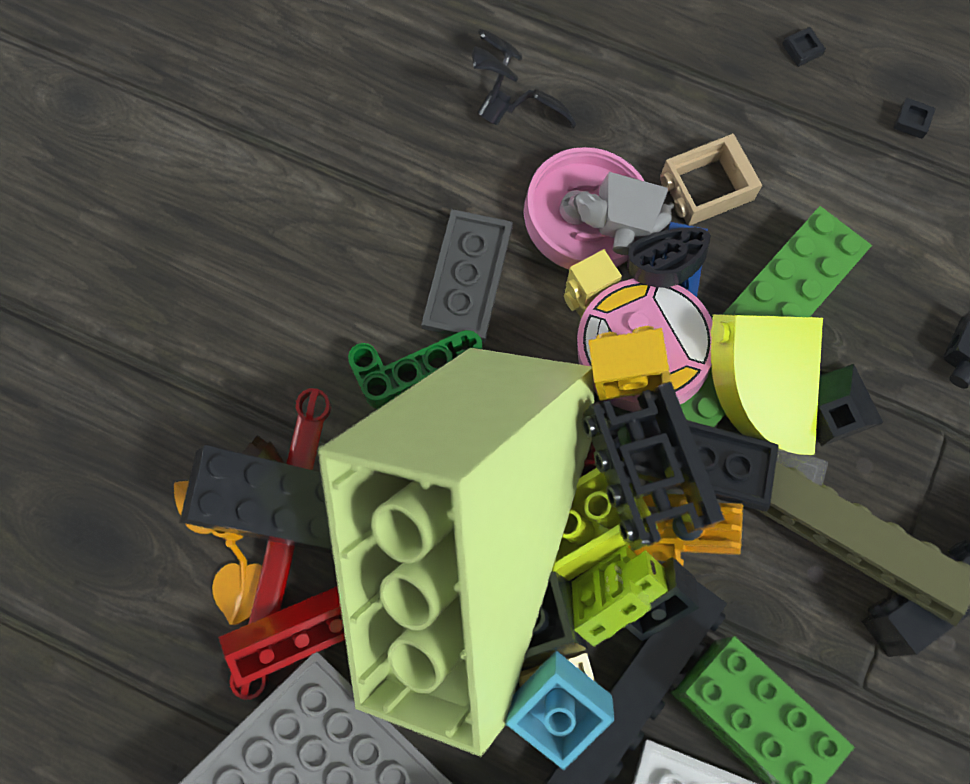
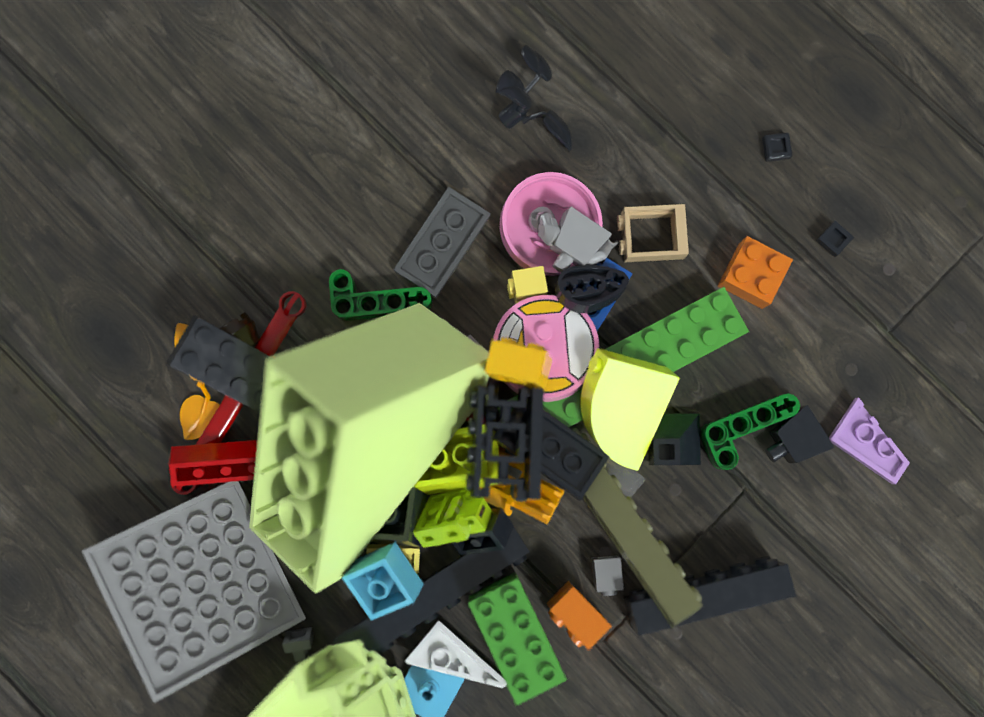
camera: 15 degrees right, 10 degrees up
none -> orange brick [547,581,612,650]
none -> light grey brick [591,555,624,596]
none -> green beam [700,394,800,470]
none -> orange brick [718,236,793,309]

